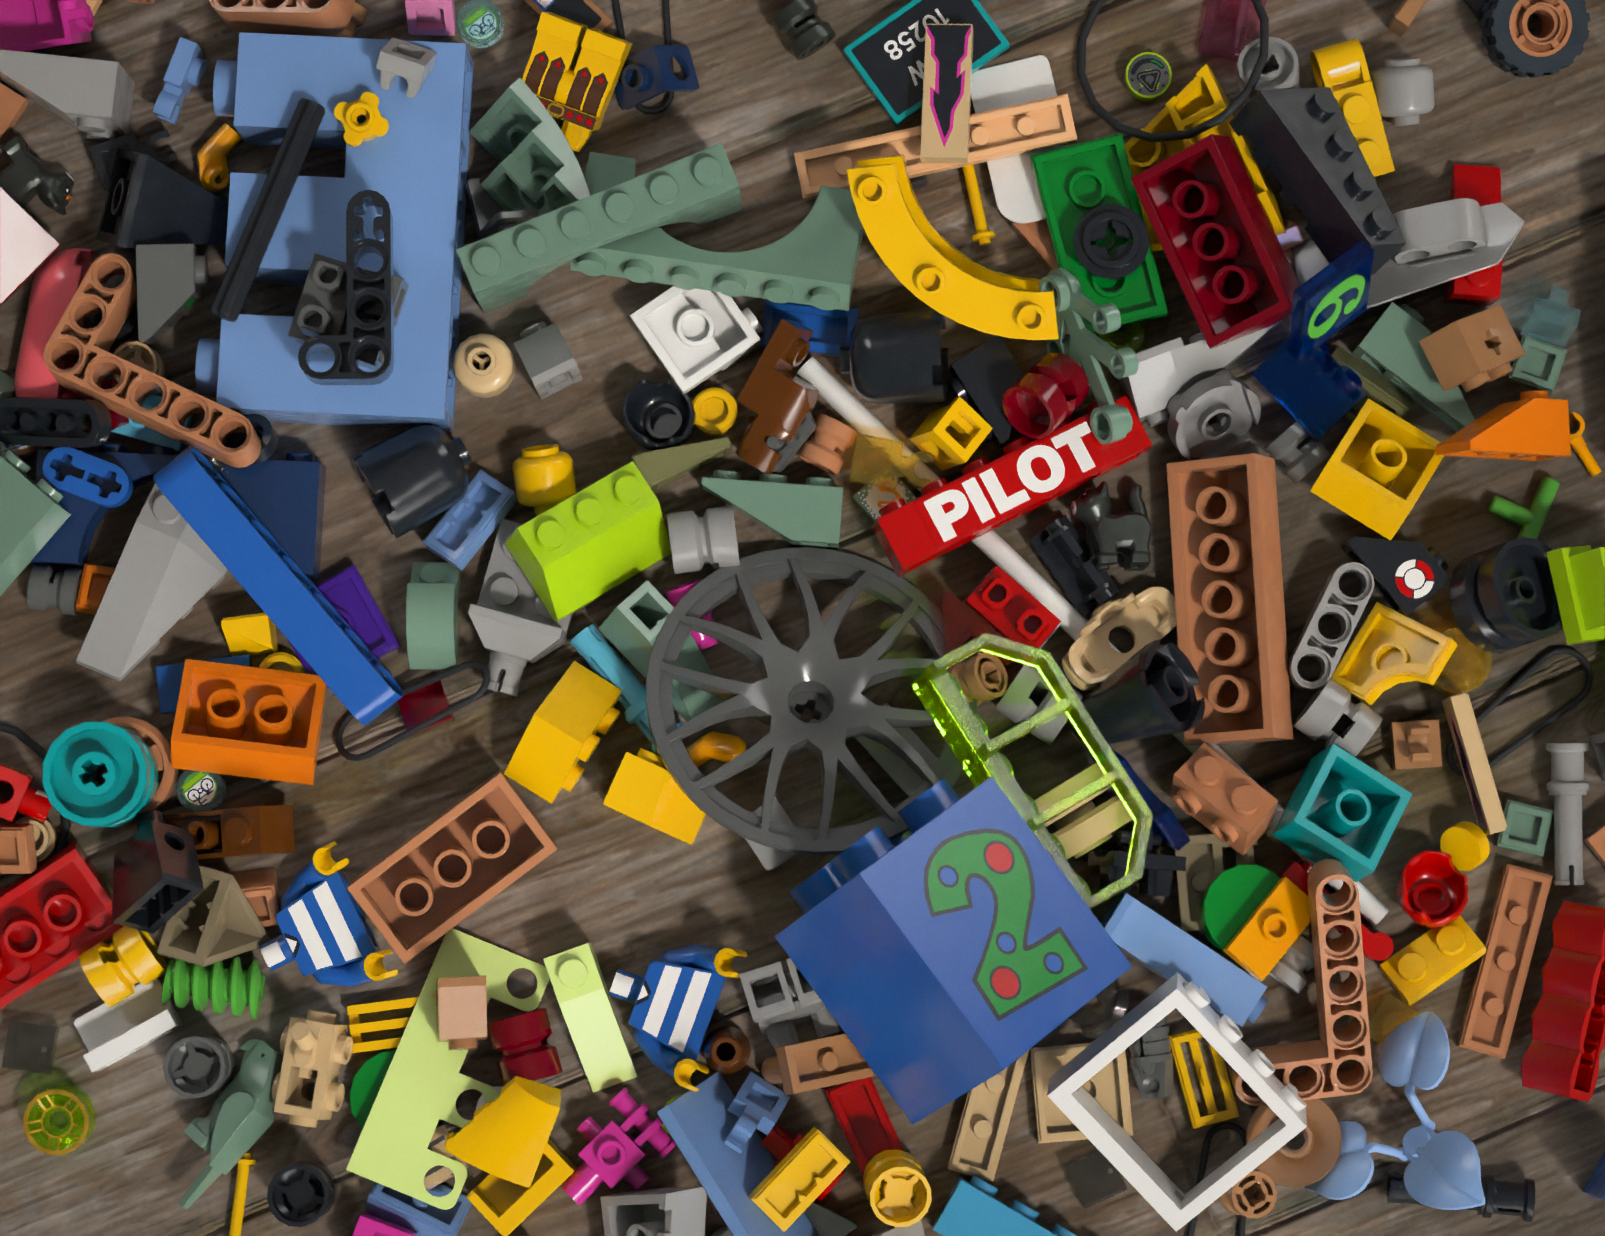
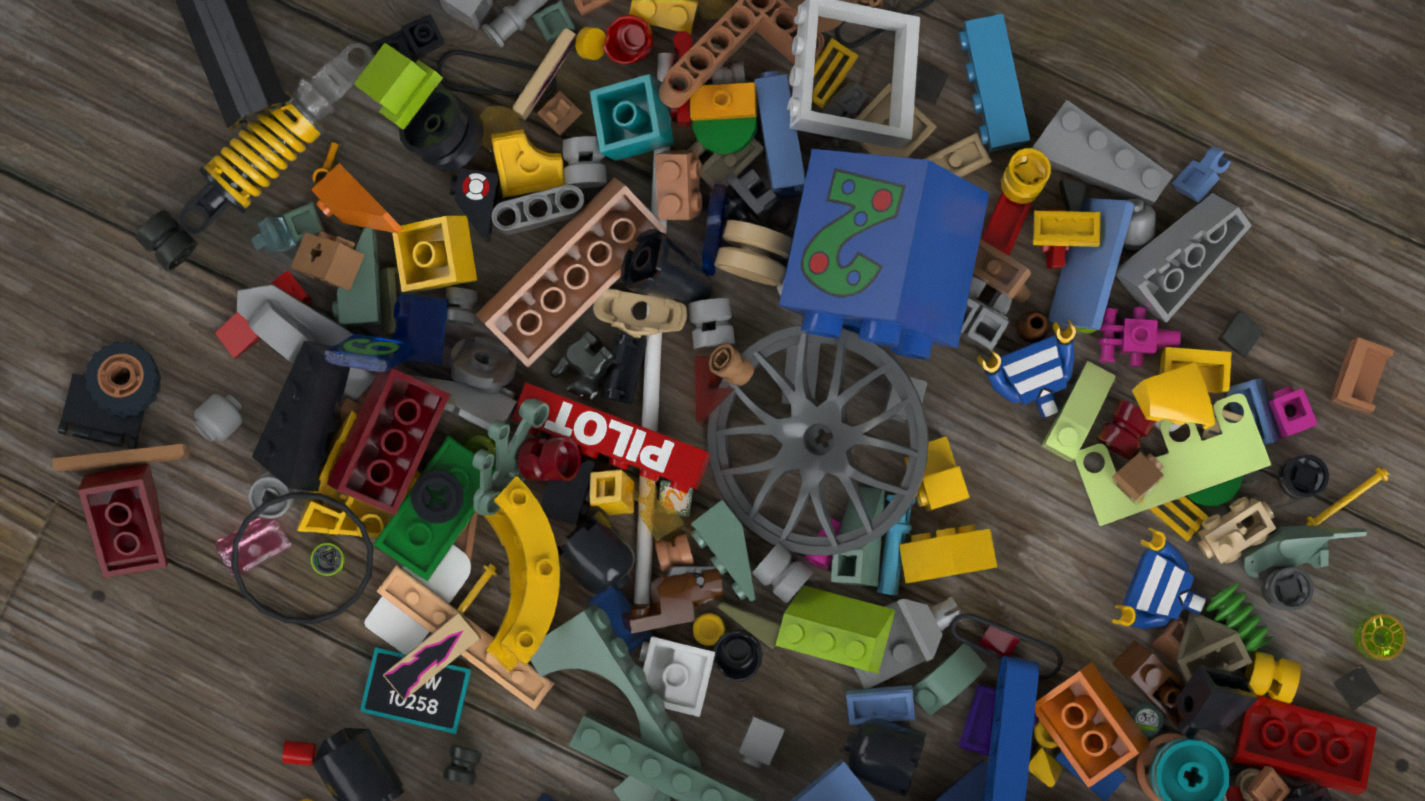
camera: 130 degrees left, 0 degrees up
white panel [74,978,184,1072] -> none
nougat brick [347,769,558,964] -> none
tan head [452,333,516,398] -> none
yellow head [512,444,576,515] -> none
light orange arm [686,731,747,768] -> none
medium blue plate [724,1072,791,1153] -> none
clear neon green plate [911,633,1153,910] -> none
red hips [962,565,1061,660] -> none
yellow plate [1310,38,1395,177] -> none
bright green piece [1488,476,1560,539] -> none

